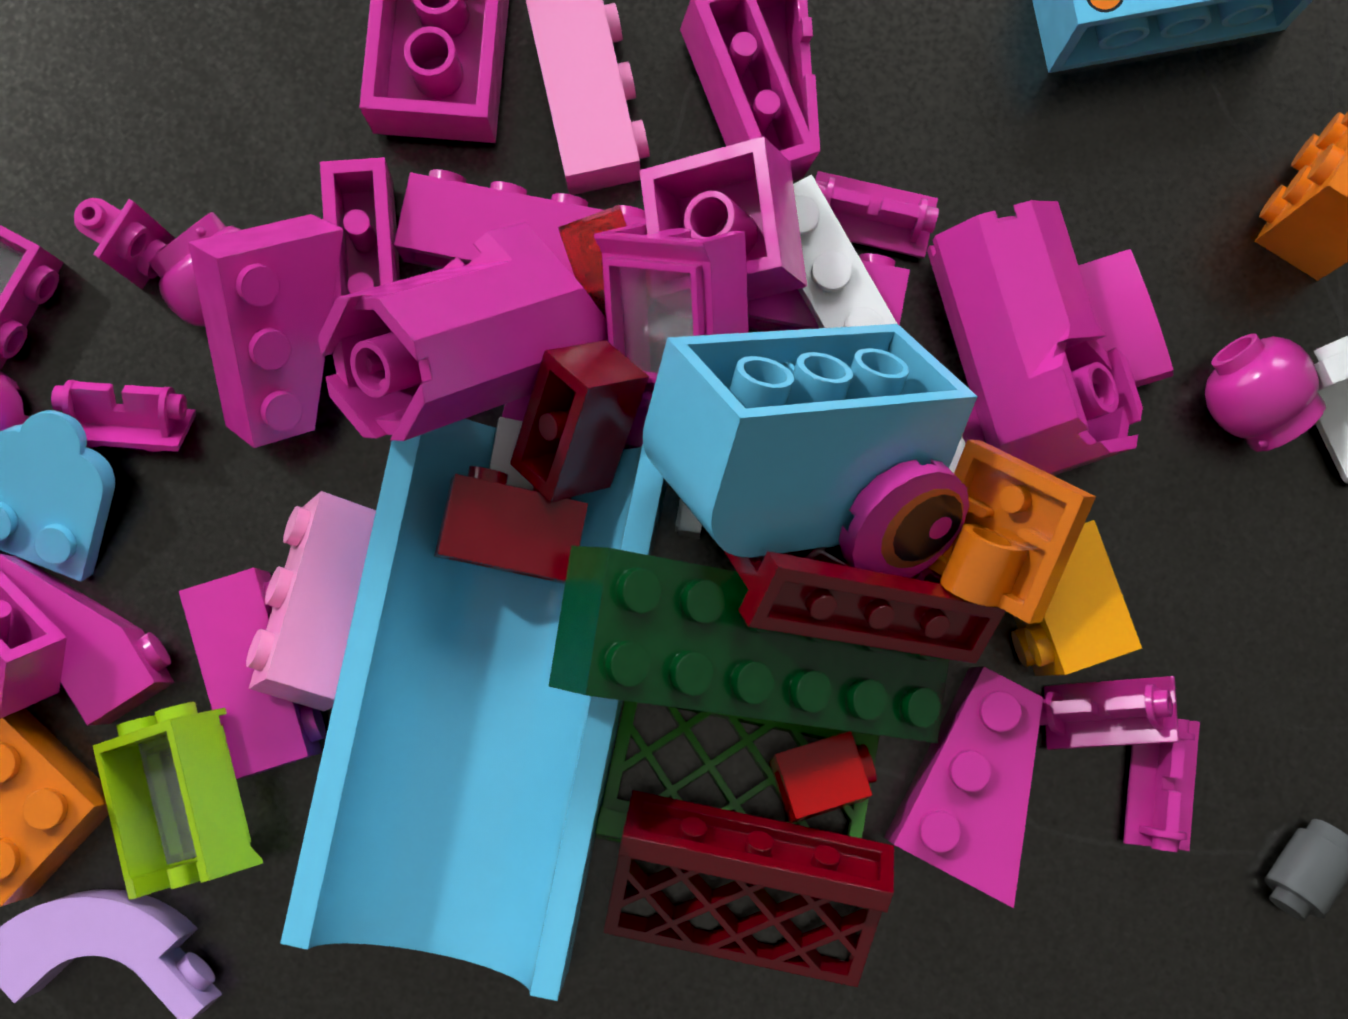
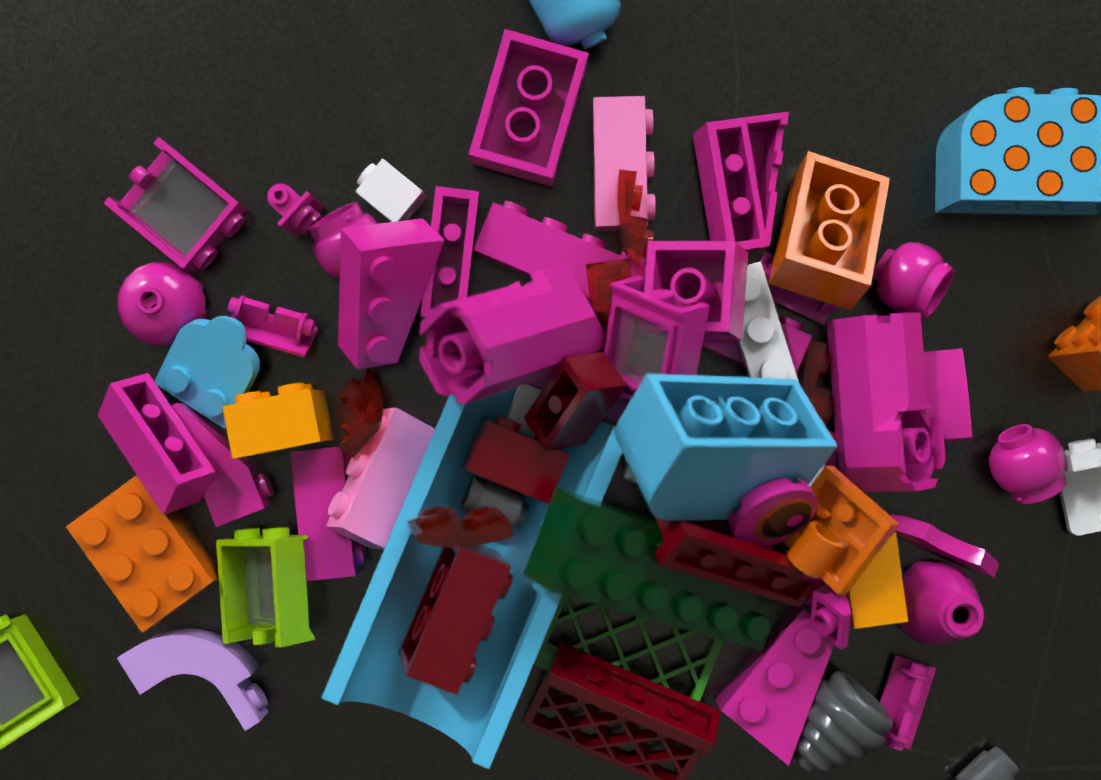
camera: 10 degrees right, 5 degrees up
red brick [769,731,877,824] -> none
dark pink hinge [1039,676,1179,750] -> none
none -> light orange brick [222,382,335,459]
none -> clear red slope [335,368,383,458]
none -> white brick [355,158,426,222]
none -> dark red brick [398,532,513,695]
none -> clear red slope [407,506,513,547]
none -> dark grey brick [460,476,529,533]
none -> clear red slope [615,169,654,267]
none -> orange brick [768,151,890,310]
none -> dark grey piece [793,671,893,773]
none -> clear red slope [797,339,834,424]
none -> dark pink slope [803,582,851,650]
none -> dark pink piece [873,242,955,318]
none -> dark pink tile [891,513,999,578]
none -> dark pink cone [898,560,984,646]

